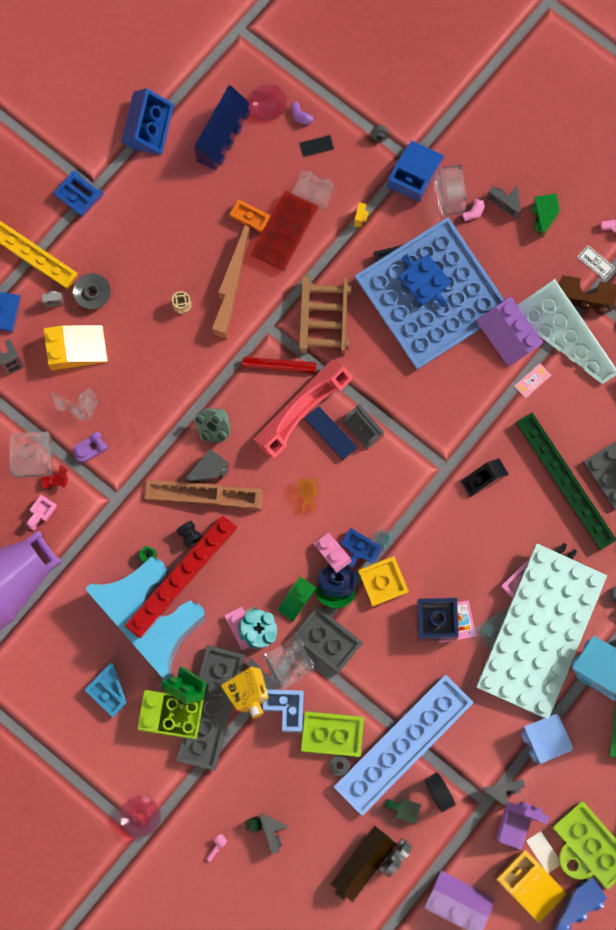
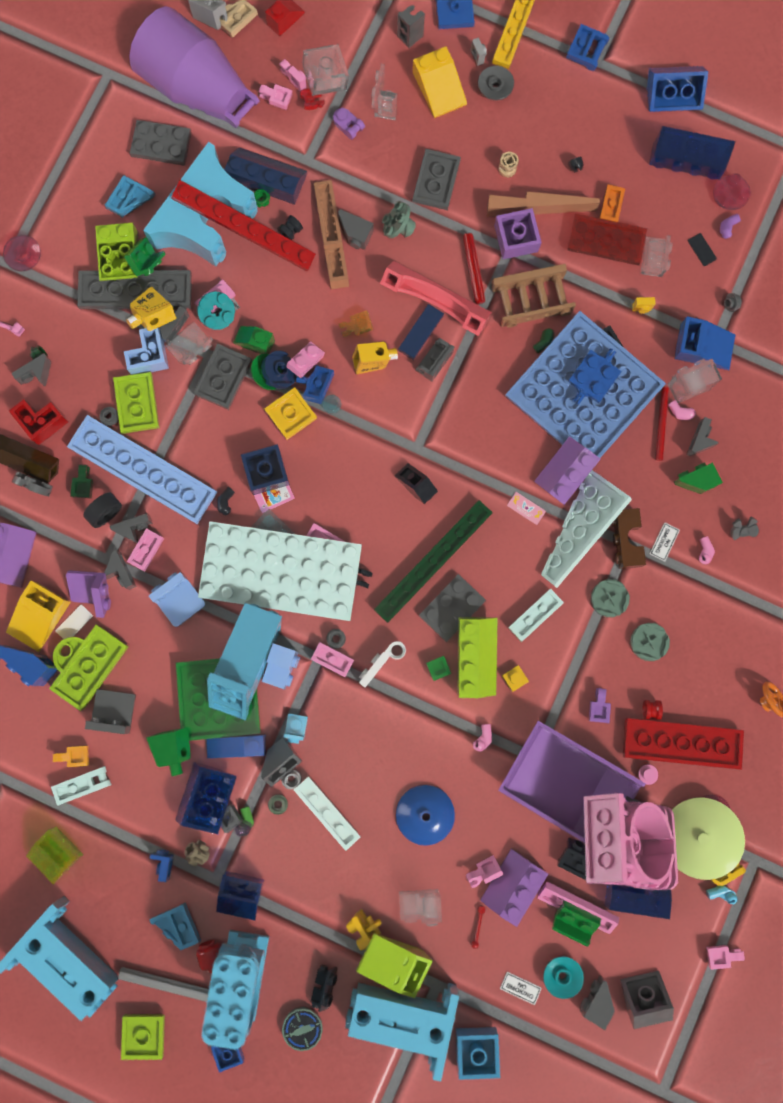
camera: 70 degrees right, 5 degrees up
none -> red brick [9,399,69,445]
none -> dark grey slope [110,513,153,543]
none -> bright pink plate [127,528,164,572]
none -> dark grey plate [130,120,192,166]
none -> black arm [217,487,235,516]
none -> dark blue slope [224,147,308,205]
none -> bright pink plate [279,59,307,91]
none -> yellow torso [352,342,398,374]
none -> dark grey plate [412,149,461,211]
none -> medium lavender brick [494,208,541,259]
none -> dark green arm [533,328,554,353]
none -> black hinge [568,157,584,173]
none -> red bar [655,386,669,461]
none -> dark grey piece [730,516,759,540]

